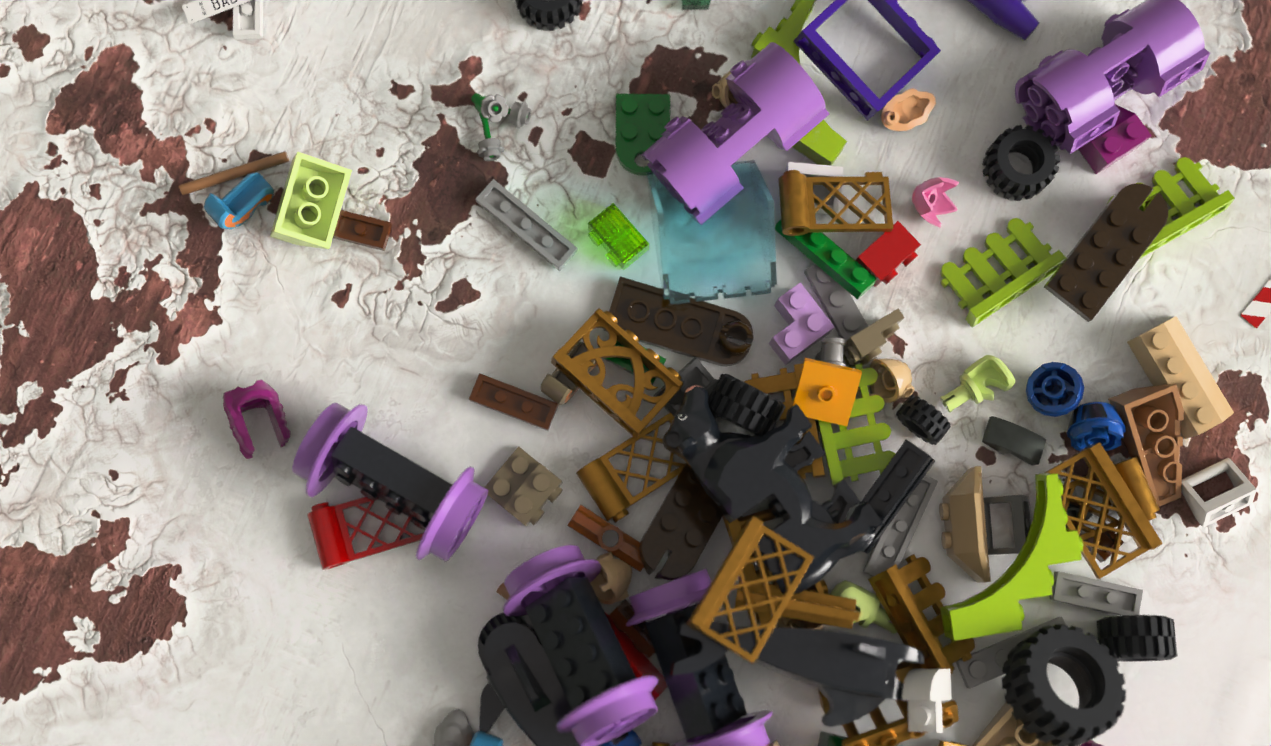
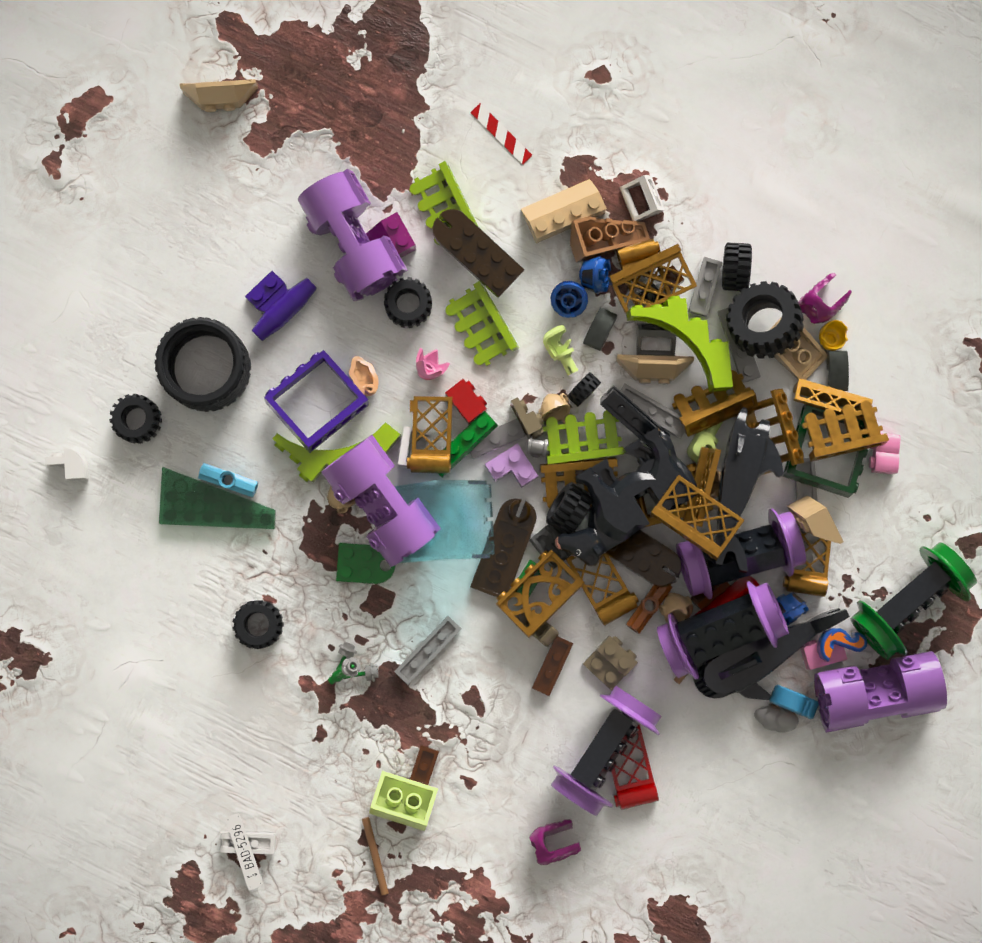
camera: 85 degrees left, 5 degrees up
dark azure animal [204,172,274,229] -> none
clear neon green brick [588,203,649,270] -> none
light orange plate [792,358,862,426] -> none
white brick [902,669,952,733] -> none

